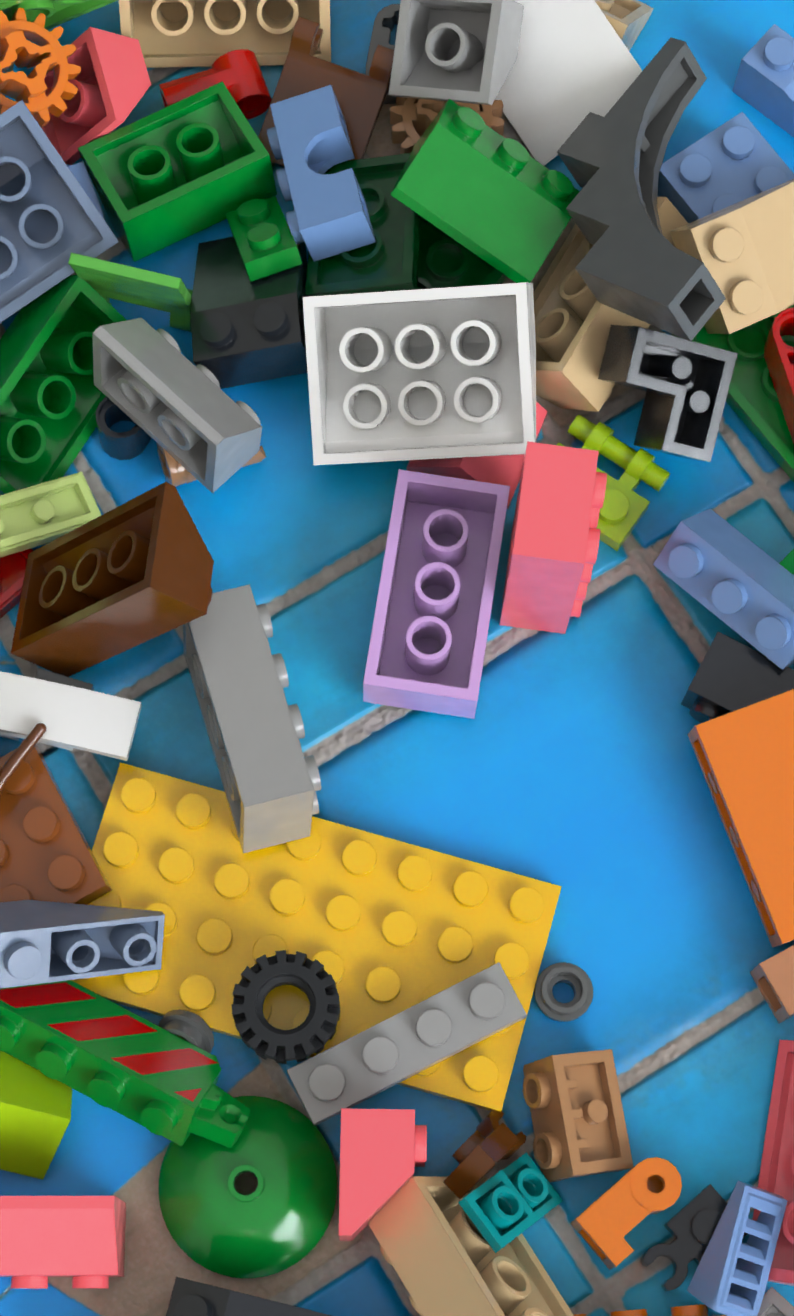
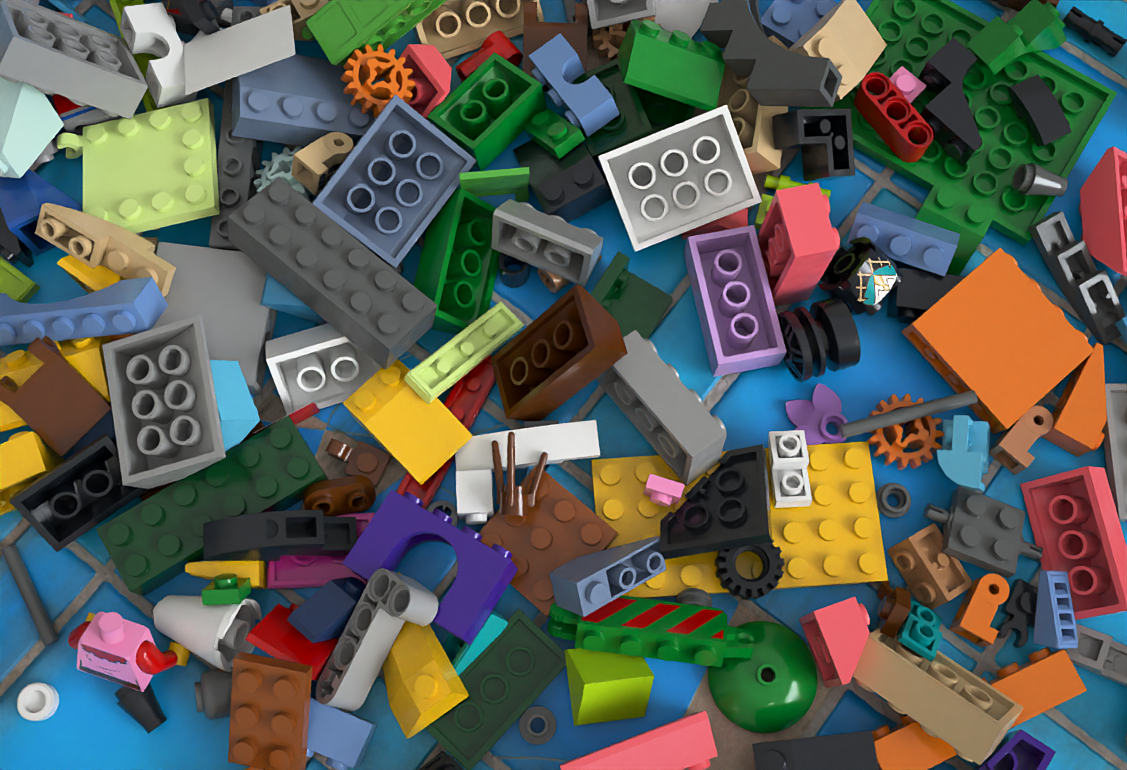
camera: 20 degrees left, 0 degrees up
light grey plate [287,962,527,1126] -> none
none -> dark green bracket [590,251,673,339]
none -> bright pink plate [643,474,685,507]
none -> black plate [660,444,773,560]
none -> white slope [768,430,812,508]
none -> black wheel [777,296,861,382]
none -> medium lavender plate [785,383,848,445]
none -> black brick [818,237,903,316]
none -> dark grey bar [838,390,977,439]
none -> orange gear [867,393,944,470]
none -> dark grey plate [923,486,1043,578]
none -> medium azure brick [937,415,991,492]

